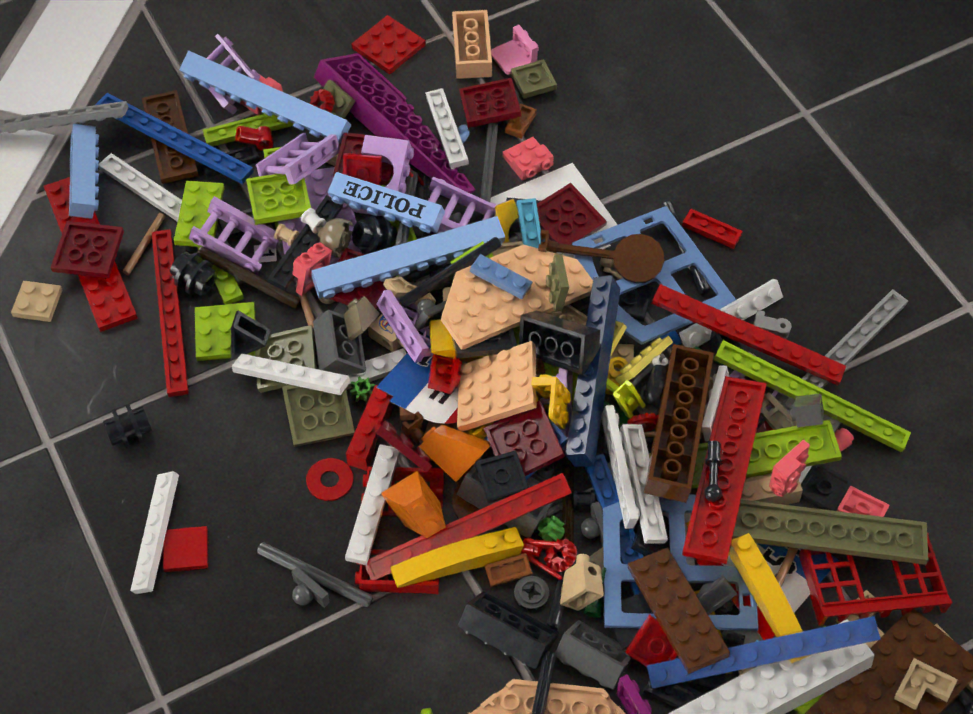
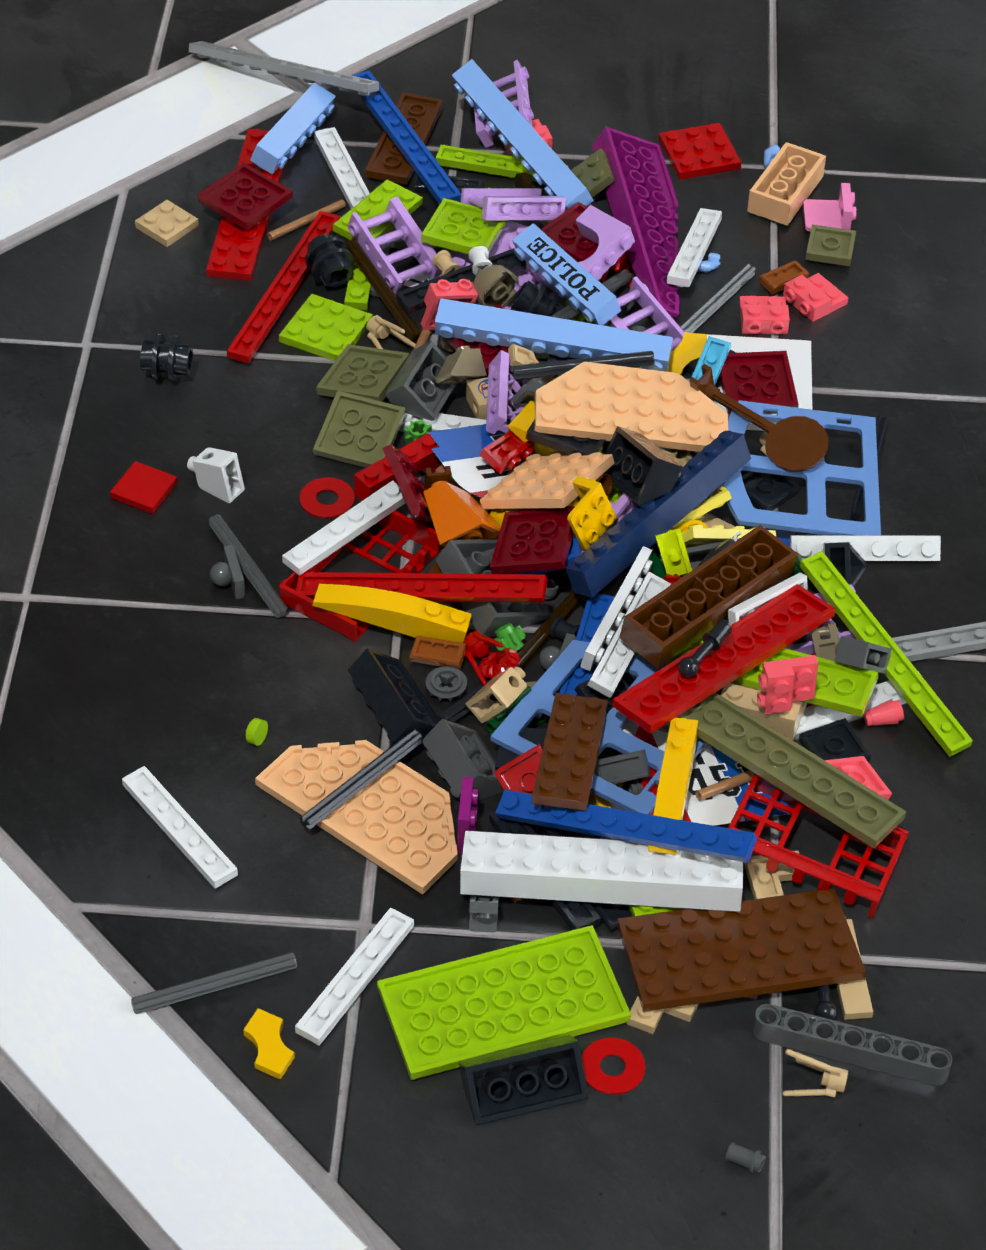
camera: 30 degrees right, 10 degrees down
white plate [131,471,179,594] -> none
black slope [231,310,271,360] -> none
white plate [232,354,350,395] -> none
red piece [235,125,273,151] -> none
red gear [309,89,334,113] -> none
red tile [343,153,382,186] -> none
orange slope [381,471,446,538] -> none
dark red plate [459,78,522,128] -> none
medium blue plate [470,254,533,300] -> none
black tile [475,450,529,503] -> none
olive plate [546,254,569,311] -> none
red plate [651,284,846,386] -> none
red plate [682,209,743,249] -> none
light grey leg [753,310,792,339] -> none
tan plate [894,658,958,710] -> none
none -> white torso [187,447,245,503]
none -> tan plant [366,315,416,349]
none -> dark brown tile [515,172,532,188]
none -> light blue arm [764,144,780,168]
none -> coral plate [783,273,848,322]

